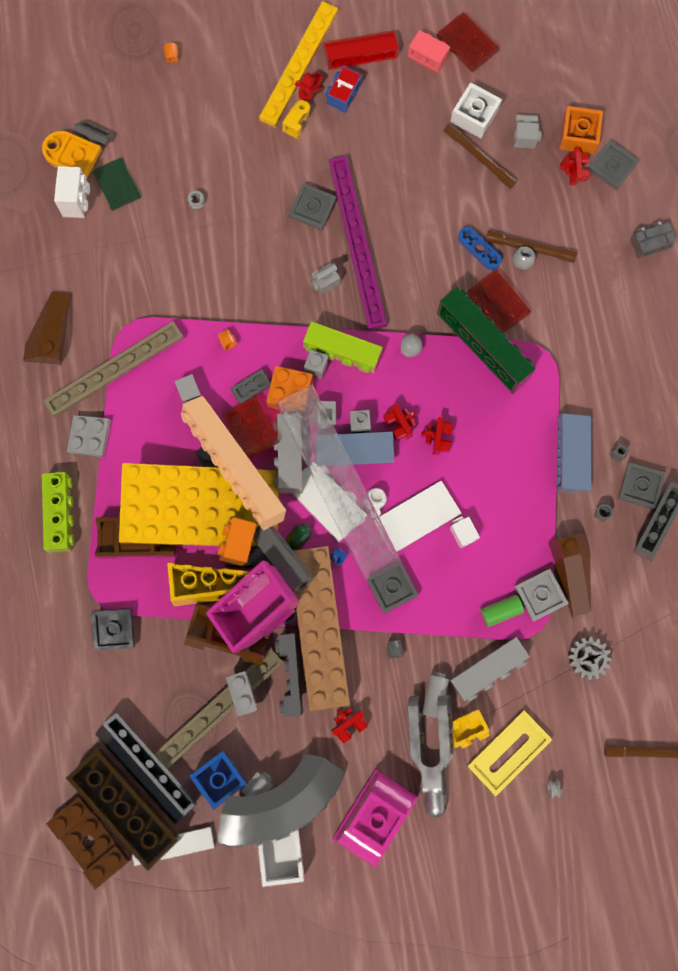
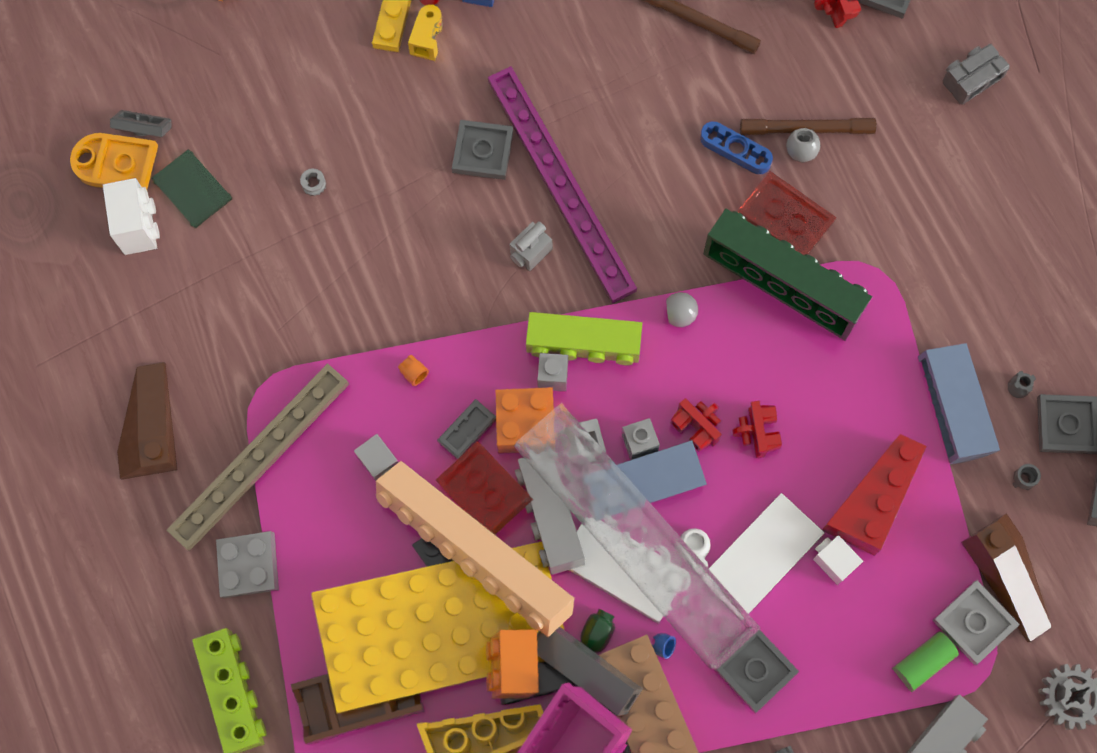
camera: 10 degrees left, 5 degrees down
none -> red wedge [822,434,927,556]

